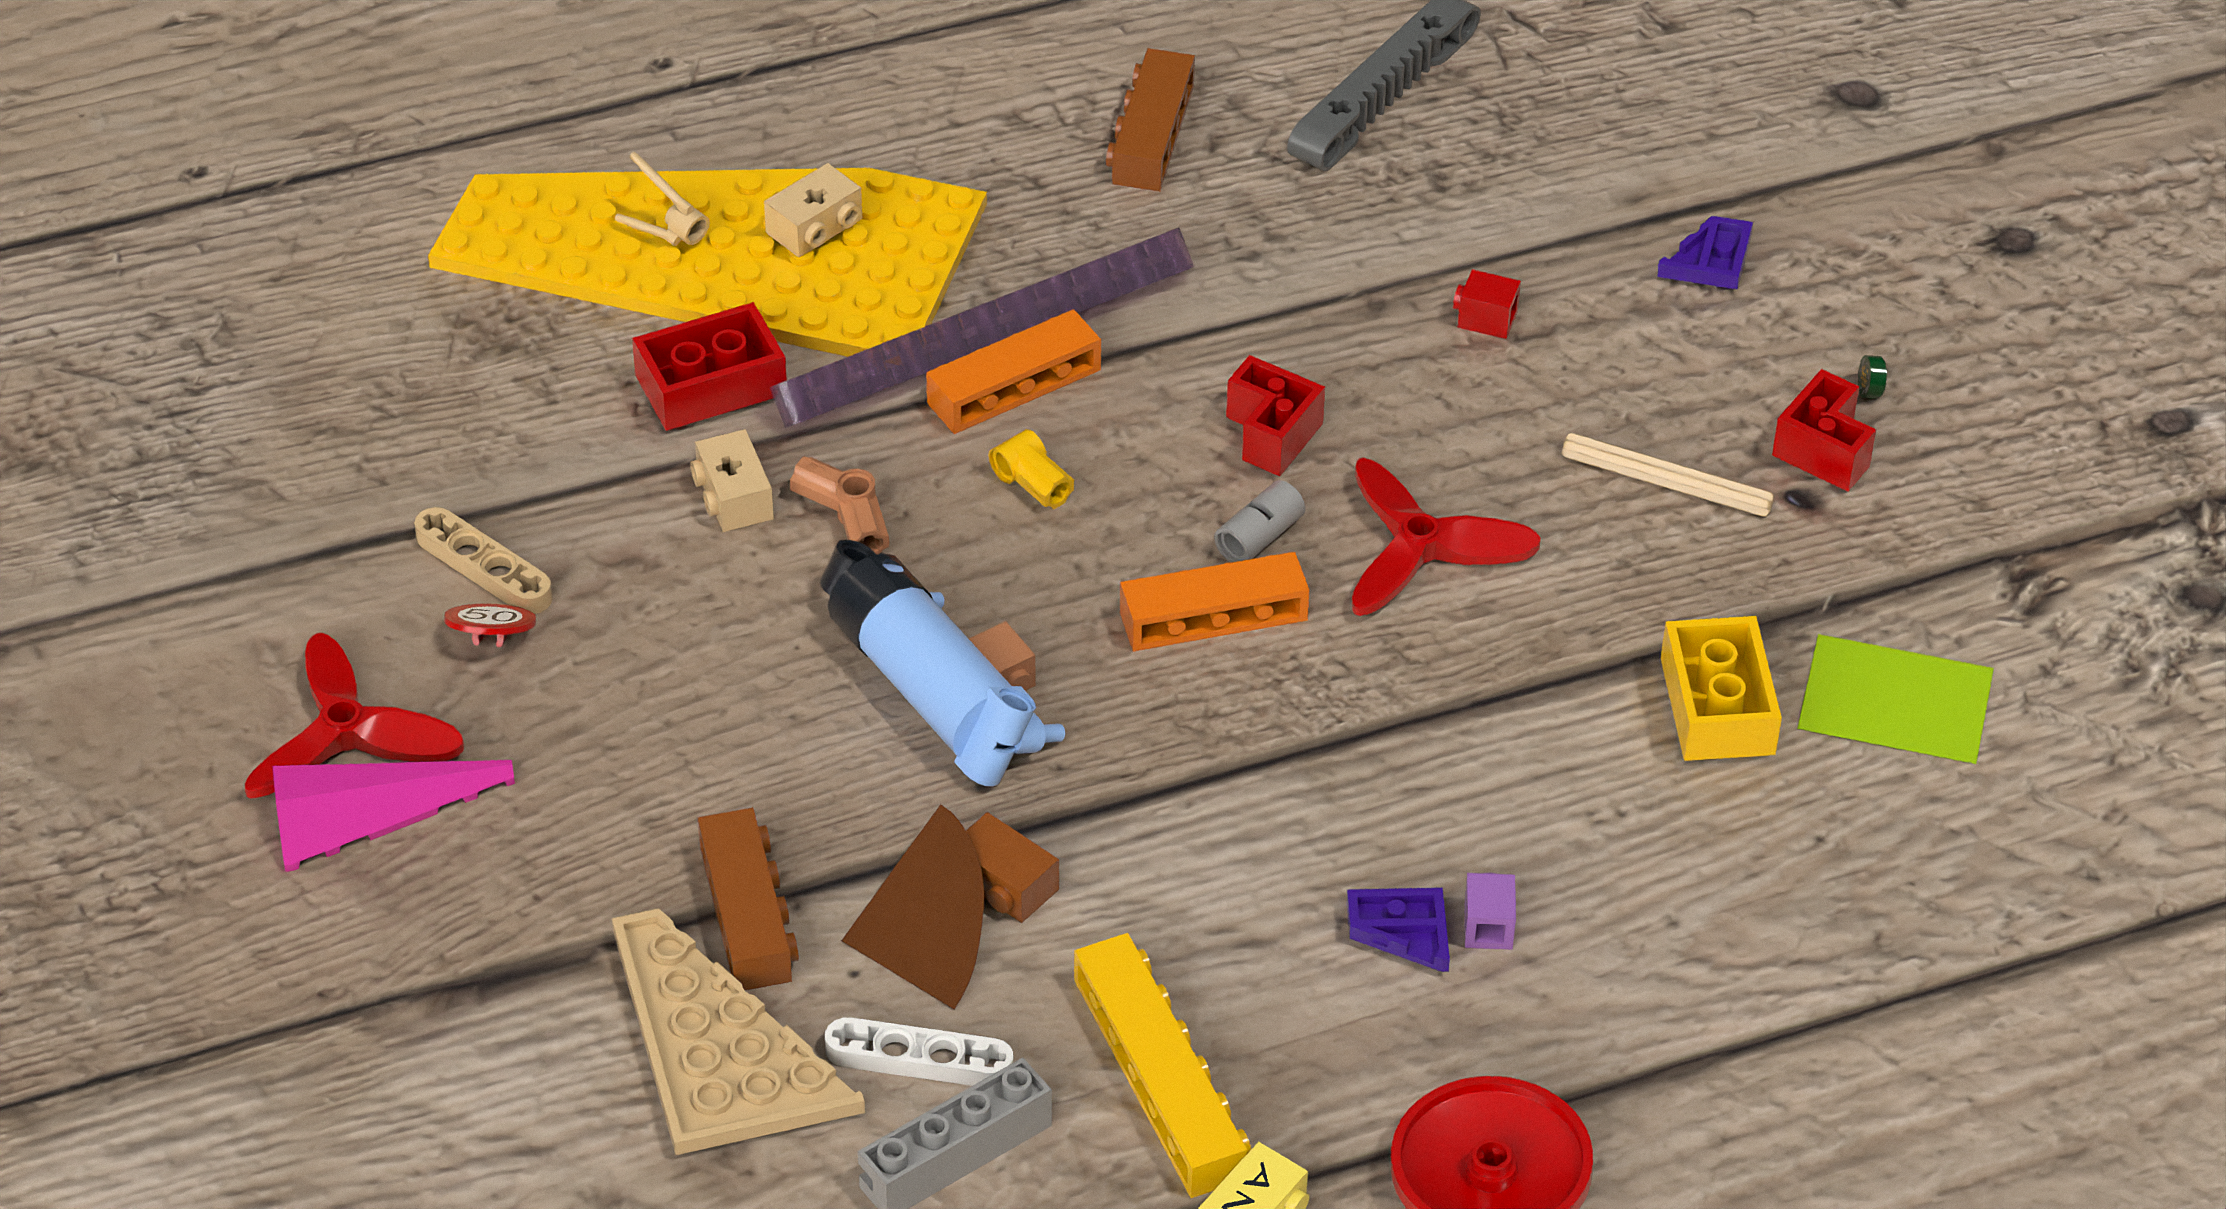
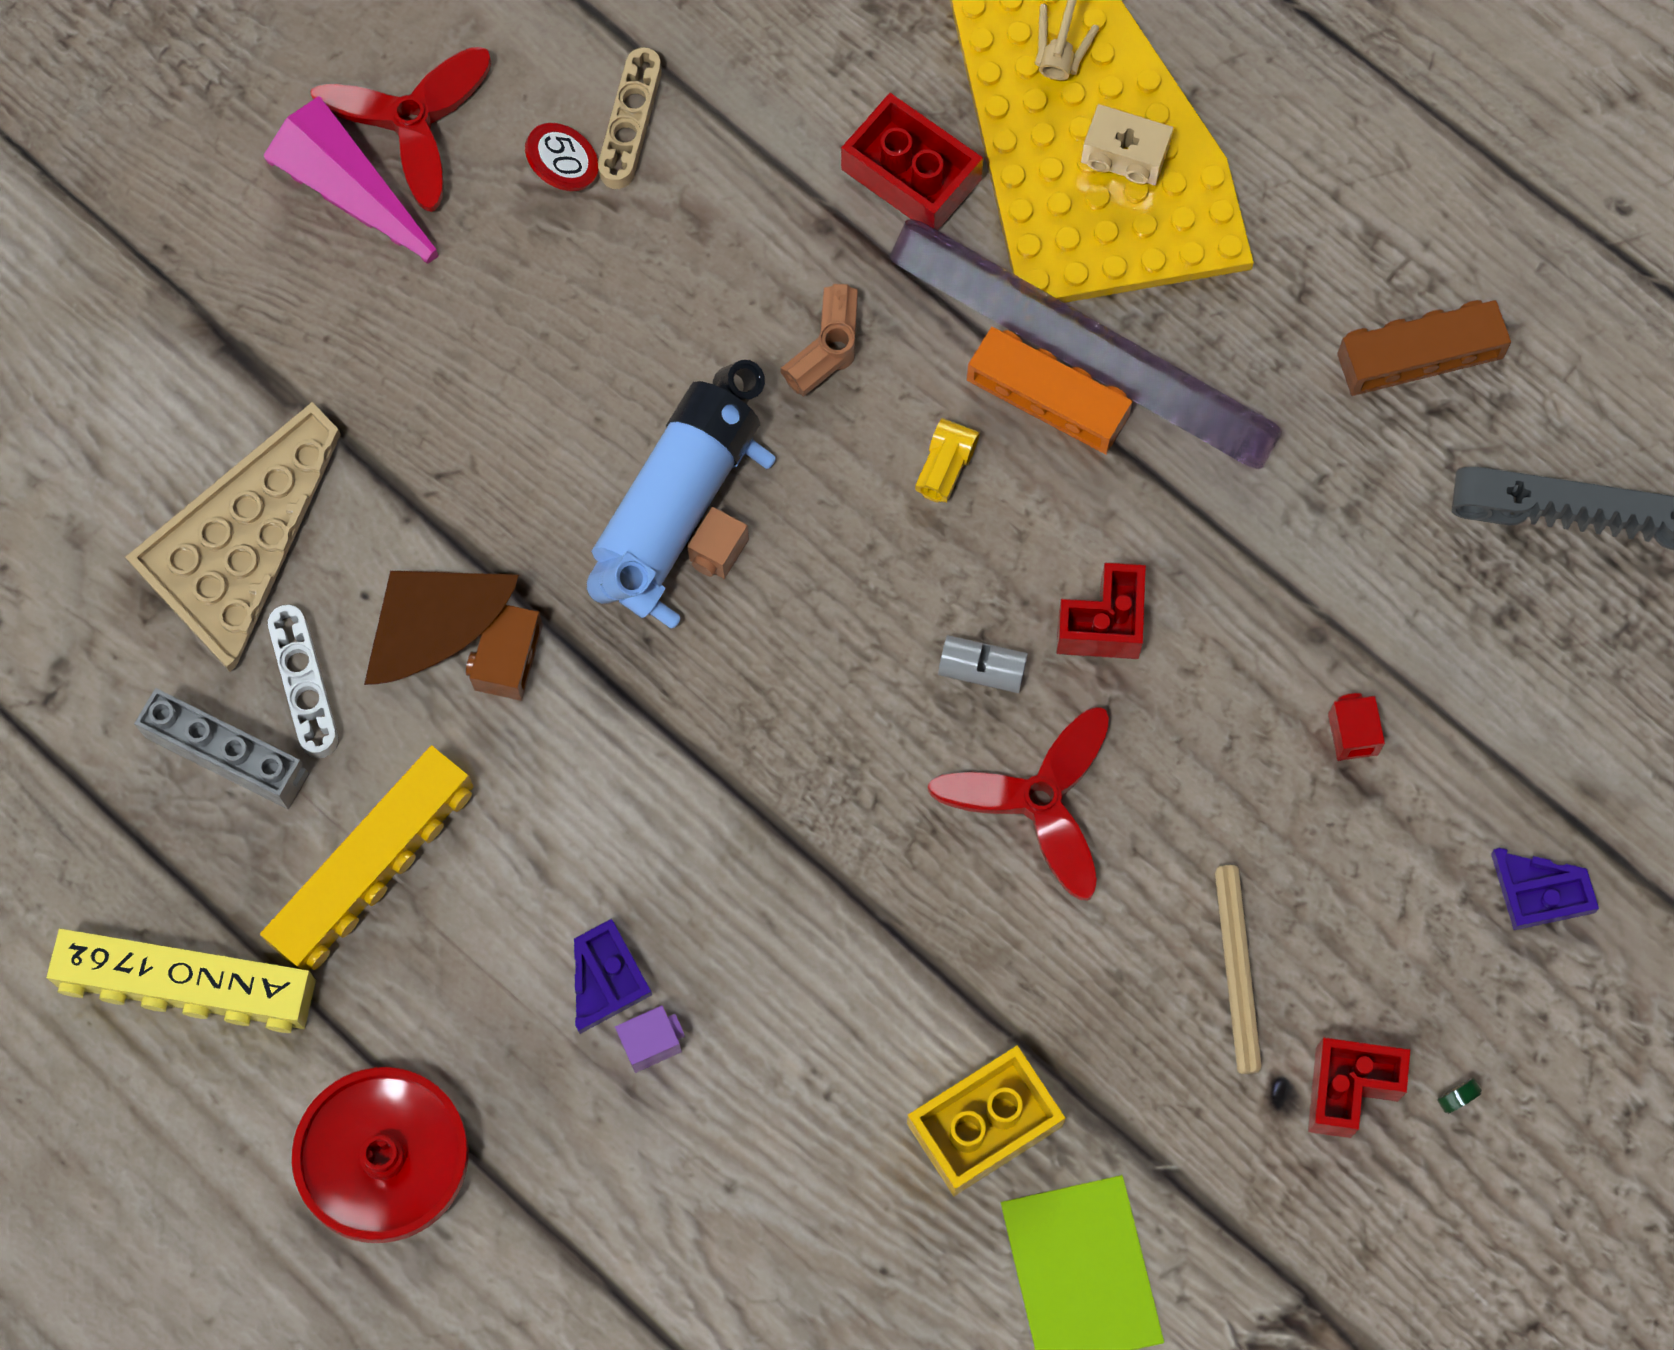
camera: 65 degrees right, 25 degrees up
tan brick [690,429,774,532] -> none
dark orange brick [697,807,799,991] -> none
orange brick [1120,552,1309,652] -> none

